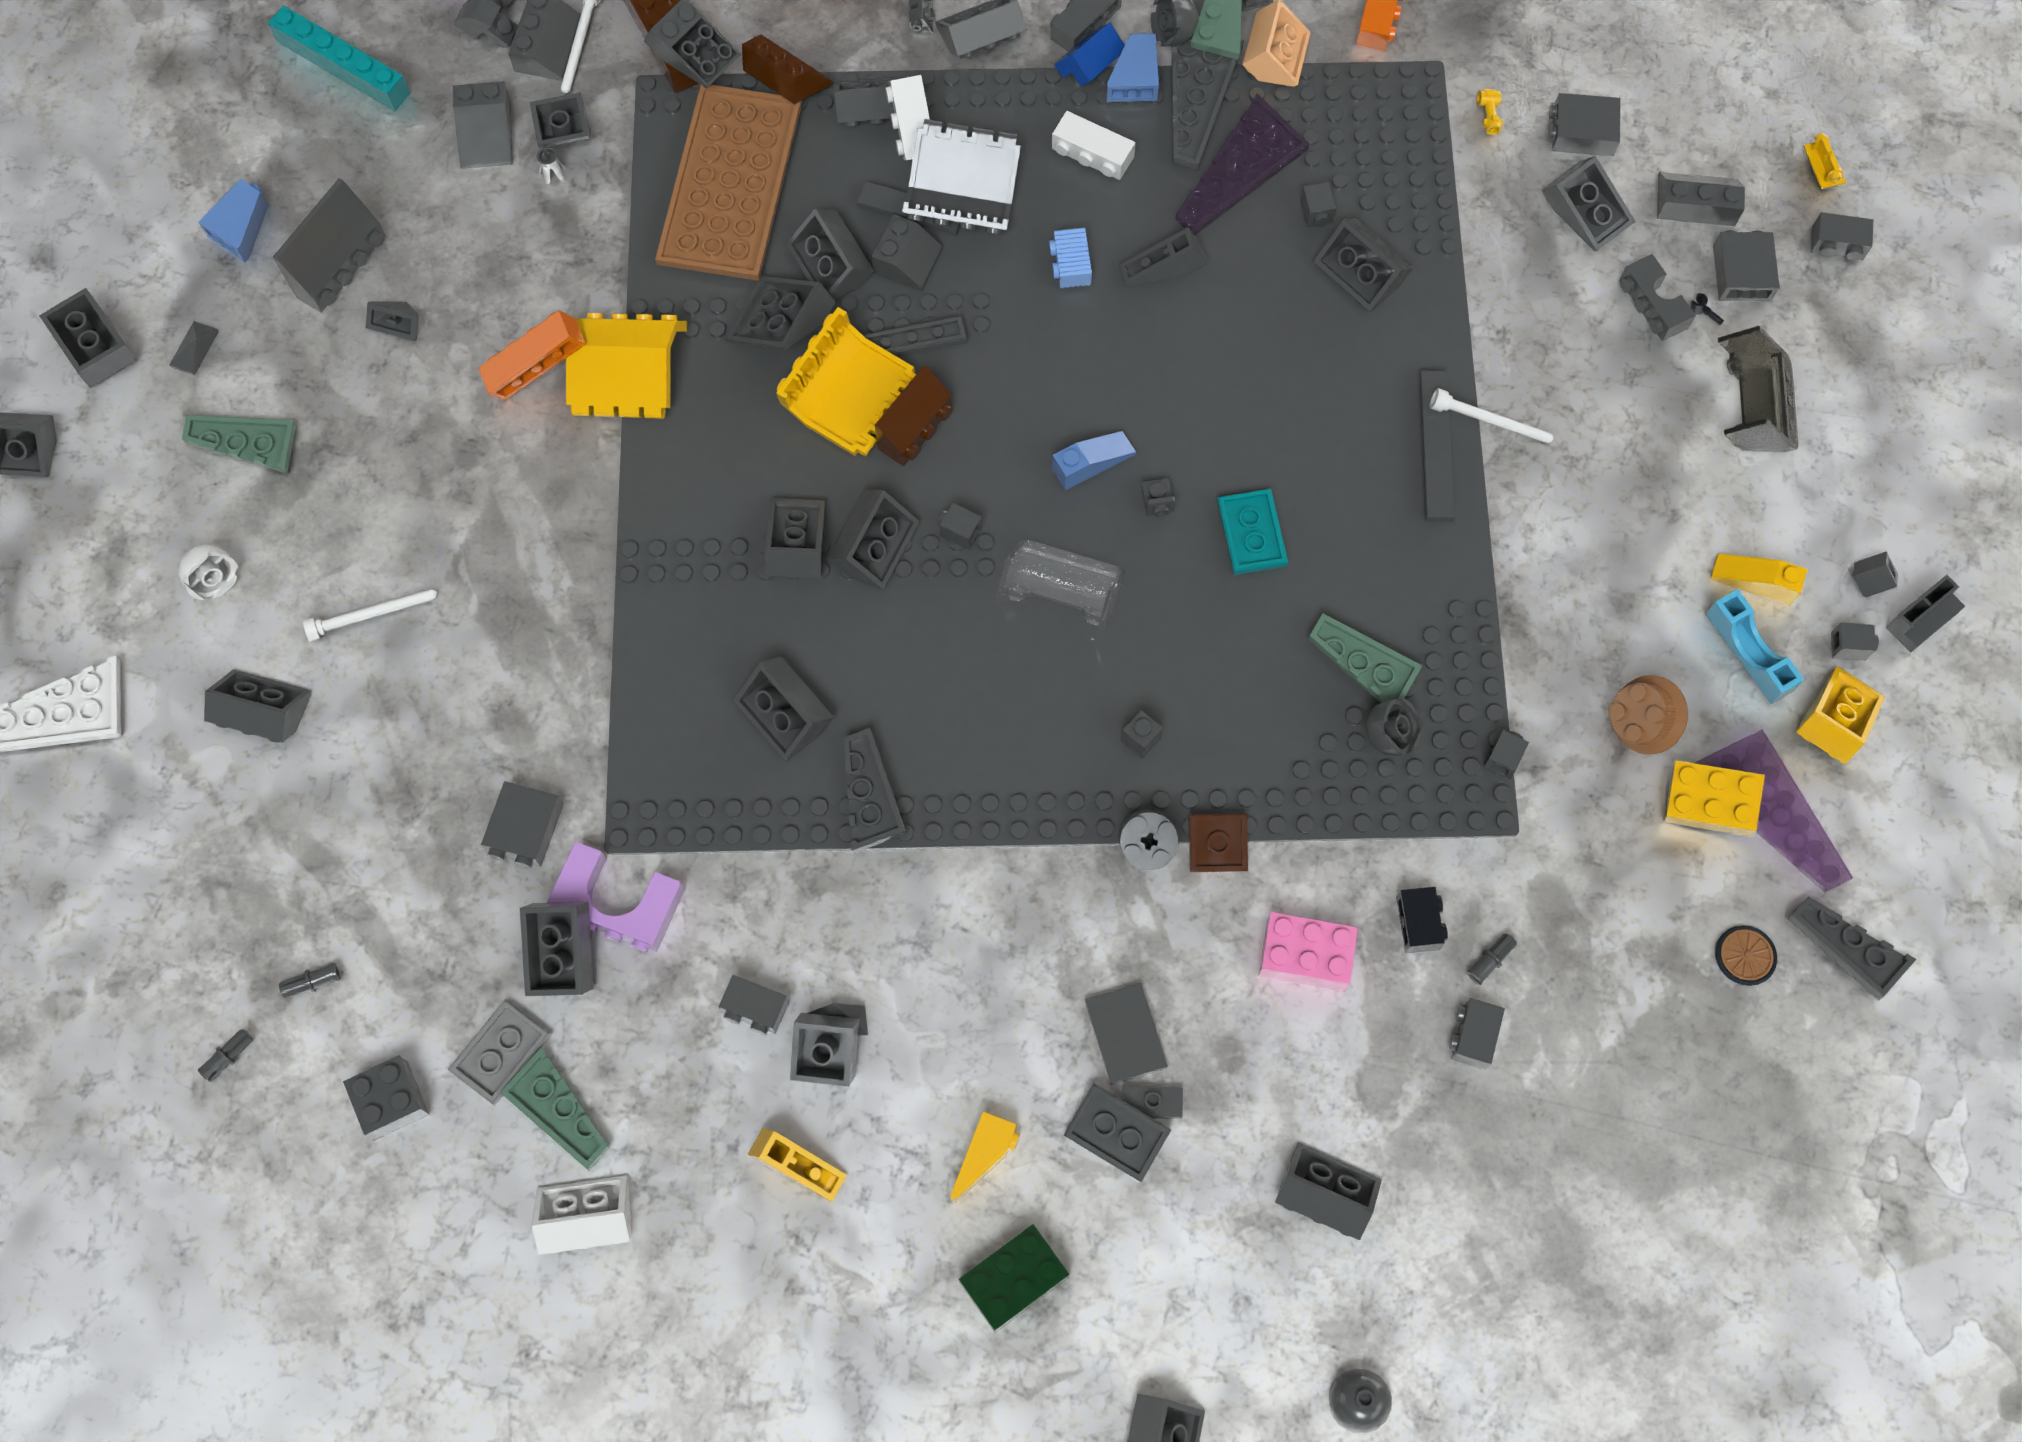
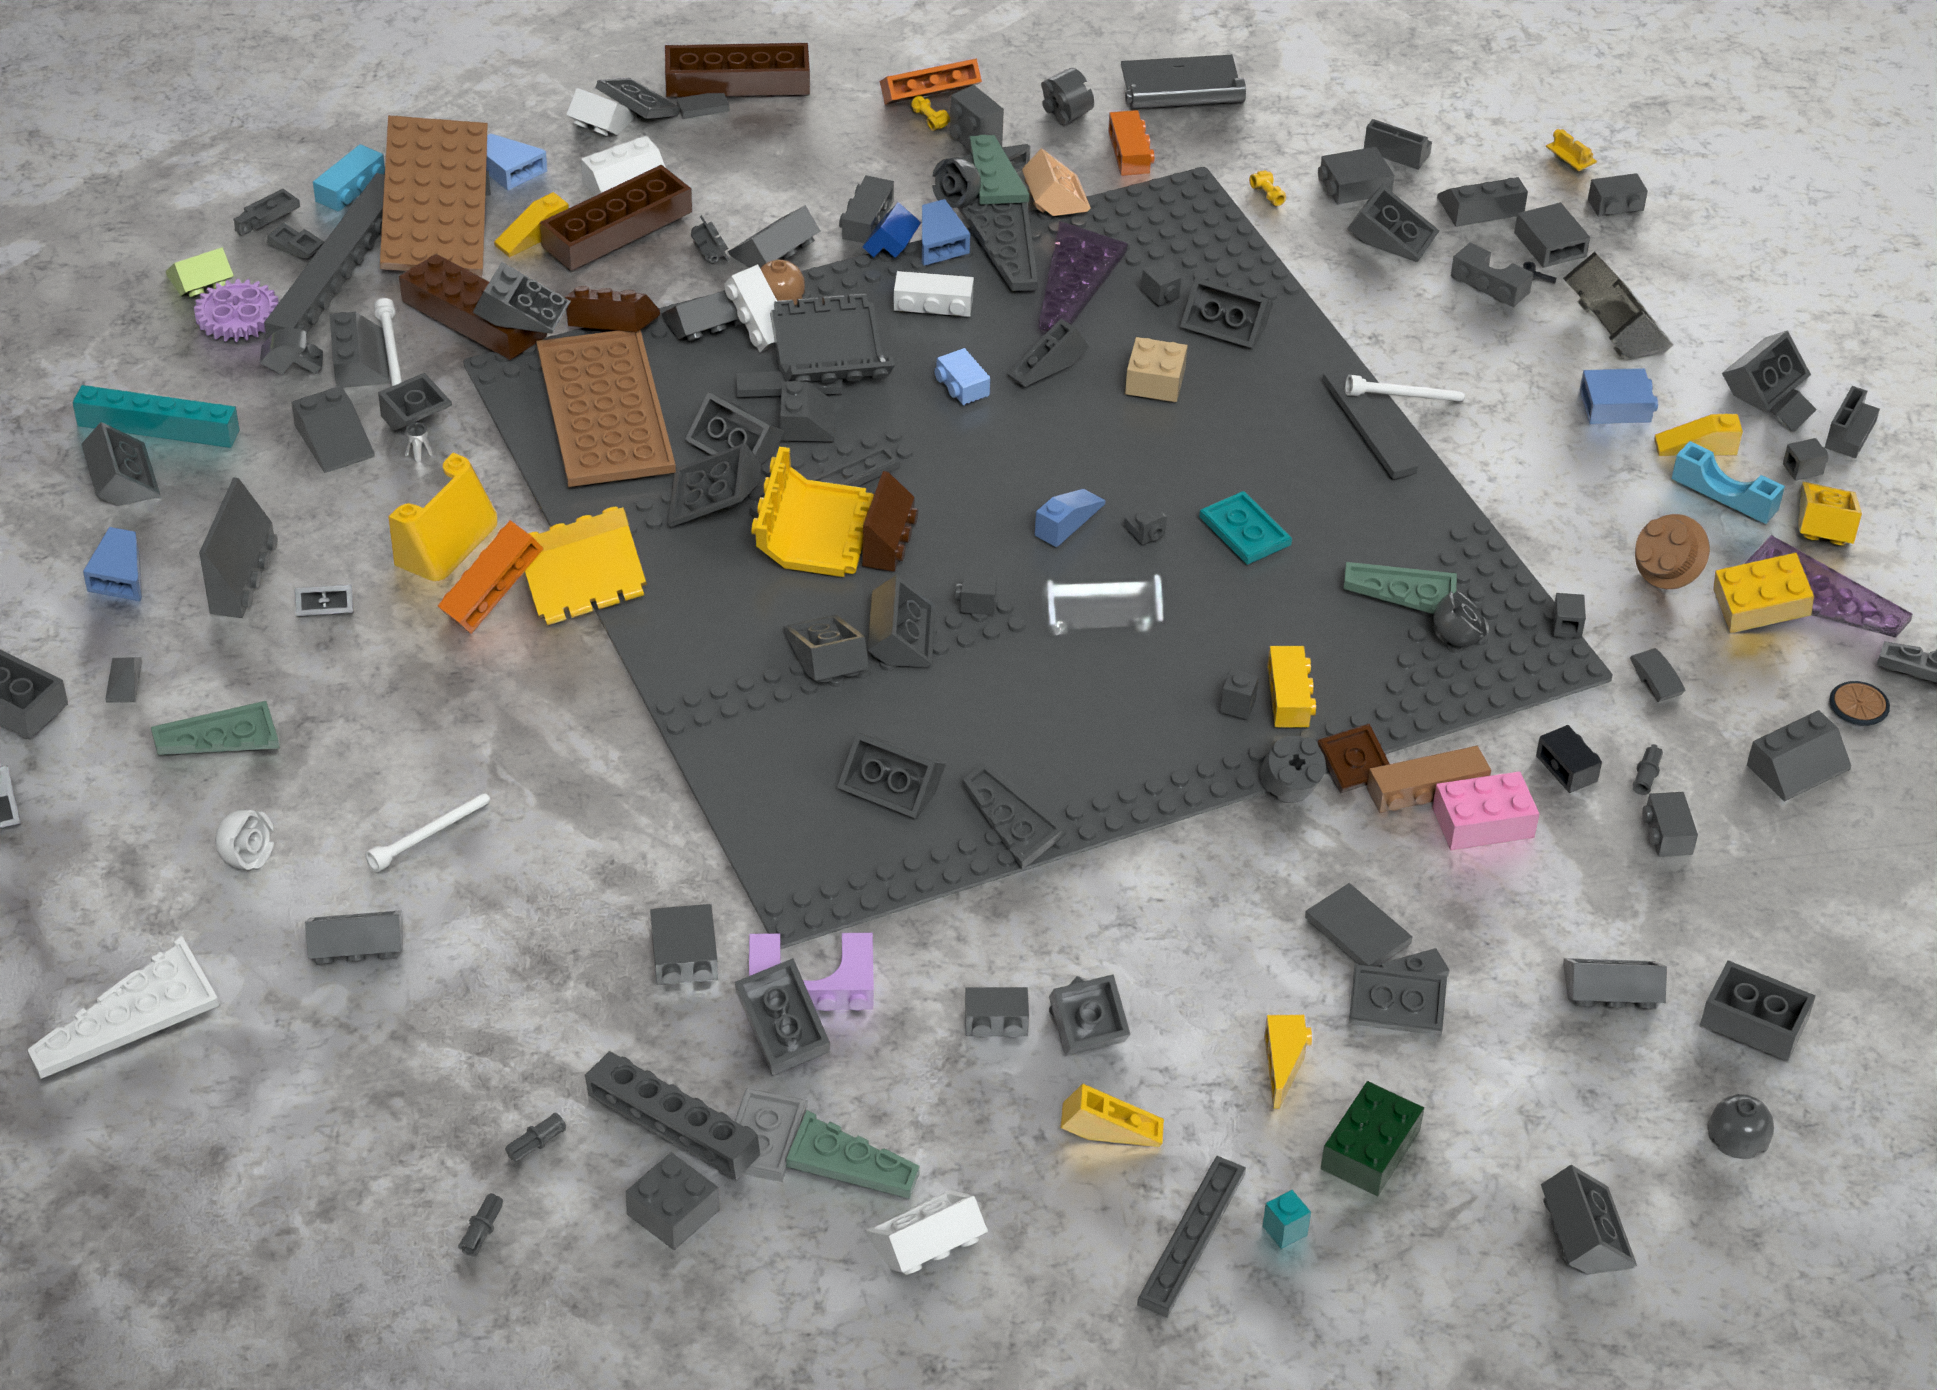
camera: 25 degrees left, 25 degrees down
none -> dark grey slope [81,422,160,506]
none -> yellow windscreen [388,452,497,581]
none -> dark grey brick [585,1051,760,1180]
none -> medium nougat cylinder [760,260,805,305]
none -> tan brick [1125,337,1188,402]
none -> dark grey tile [1137,1155,1246,1318]
none -> teal brick [1262,1190,1311,1249]
none -> yellow brick [1267,646,1316,727]
none -> dark grey piece [1364,119,1432,170]
none -> medium nougat brick [1367,745,1491,813]
none -> medium blue brick [1579,368,1658,424]
none -> dark grey slope [1630,648,1686,702]
none -> dark grey brick [1700,960,1816,1061]
none -> dark grey slope [1722,330,1811,412]
none -> dark grey slope [1747,710,1851,802]

